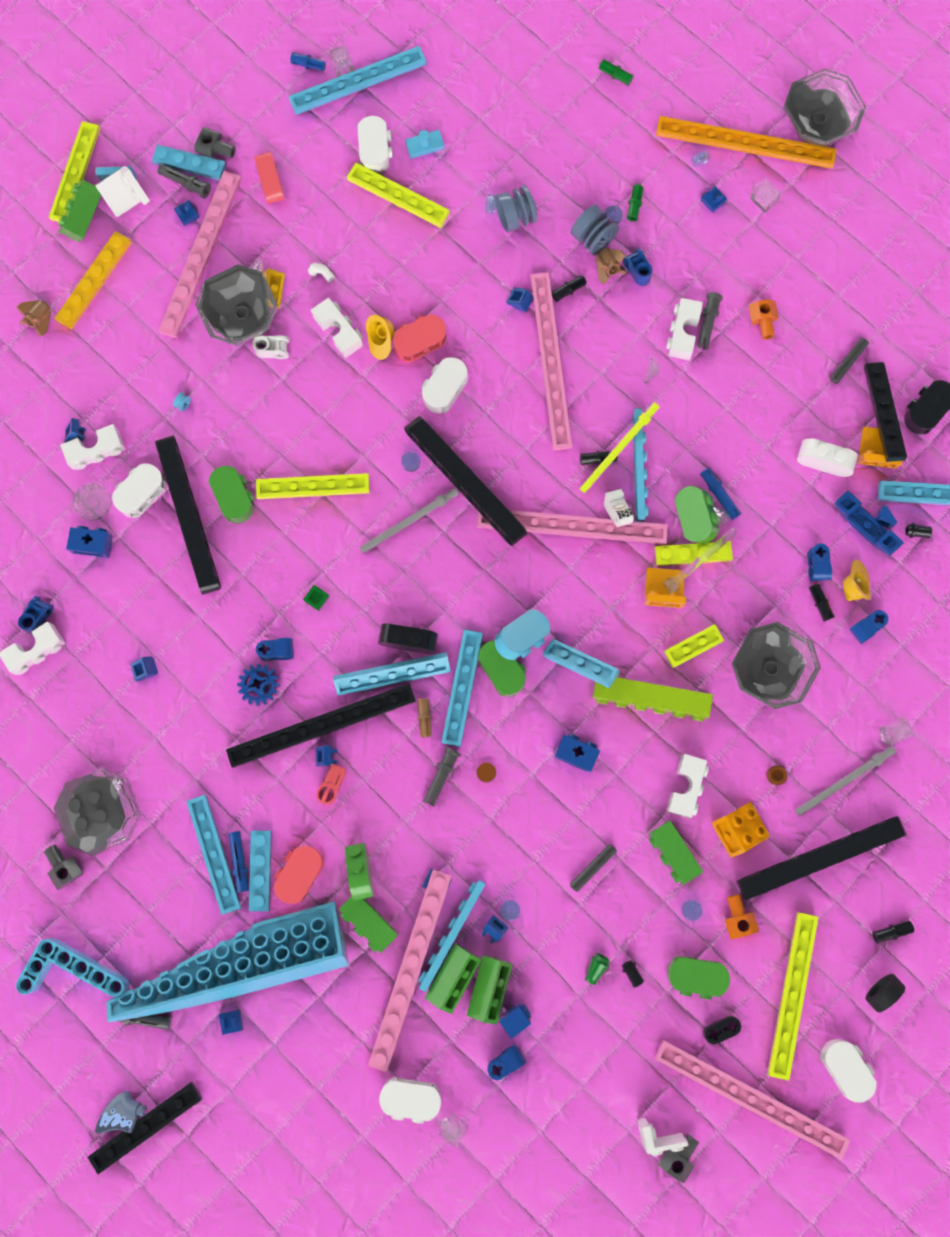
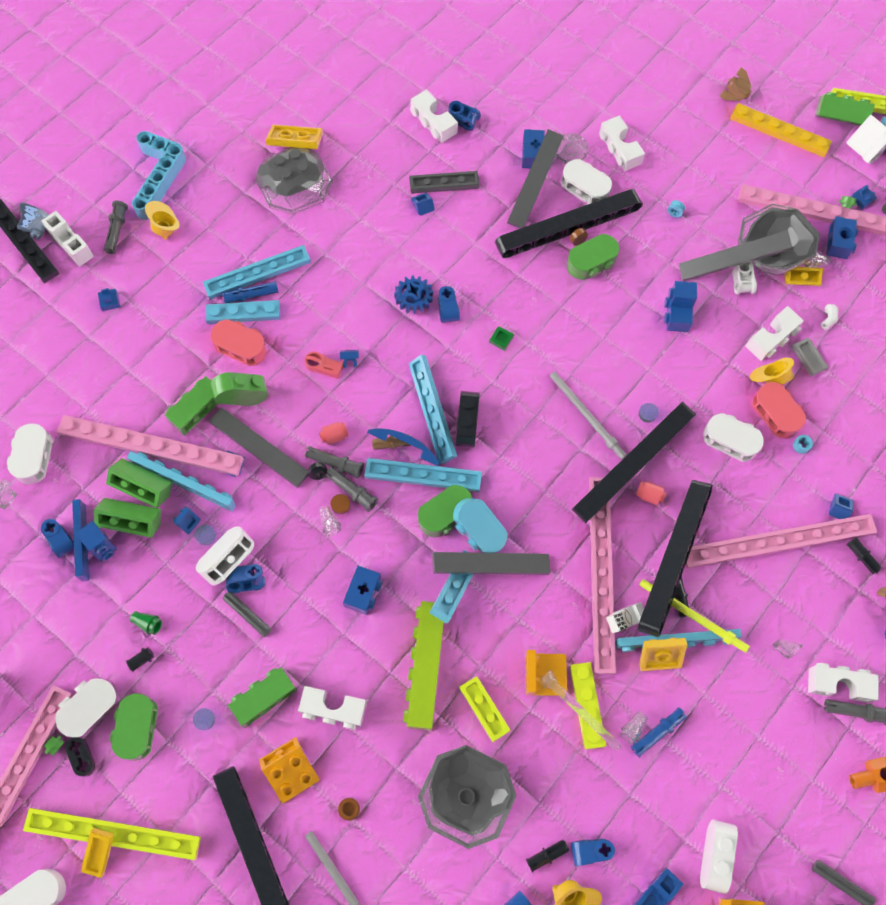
camera: 80 degrees right, 10 degrees down
dark grey piece [44,845,83,890] -> none
blue tile [64,418,86,443] -> none
medium azure wedge [106,901,349,1022] -> none
black plate [226,683,416,768] -> none
neon yellow plate [256,473,370,499] -> none
bright green brick [674,486,719,543] -> none
orange piece [725,894,759,939] -> none
none -> white arch [41,211,94,267]
none -> bright green plate [44,735,65,756]
none -> white brick [55,679,116,737]
none -> blue tile [72,499,89,581]
none -> yellow tile [81,828,114,878]
none -> yellow piece [145,201,180,240]
none -> white brick [196,527,254,585]
none -> dark grey tile [209,407,309,488]
none -> blue piece [226,564,266,593]
none -> yellow tile [266,124,323,149]
none -> black plate [308,462,328,480]
none -> clear cone [318,506,341,536]
none -> coral brick [319,422,349,445]
none -> dark grey pin [325,467,378,512]
none -> blue slope [367,428,439,466]
none -> dark grey tile [409,171,479,194]
none -> dark grey tile [432,552,551,575]
none -> dark grey tile [507,129,564,228]
none -> dark orange tile [570,228,588,246]
none -> coral brick [636,481,666,505]
none -> black beam [638,480,713,638]
none -> yellow plate [639,637,687,671]
none -> blue brick [664,281,697,332]
none -> tile [679,230,793,282]
none -> light grey tile [791,337,828,377]
none -> medium azure bush [793,435,813,454]
none -> blue brick [826,216,858,259]
none -> bright green plate [838,196,857,209]

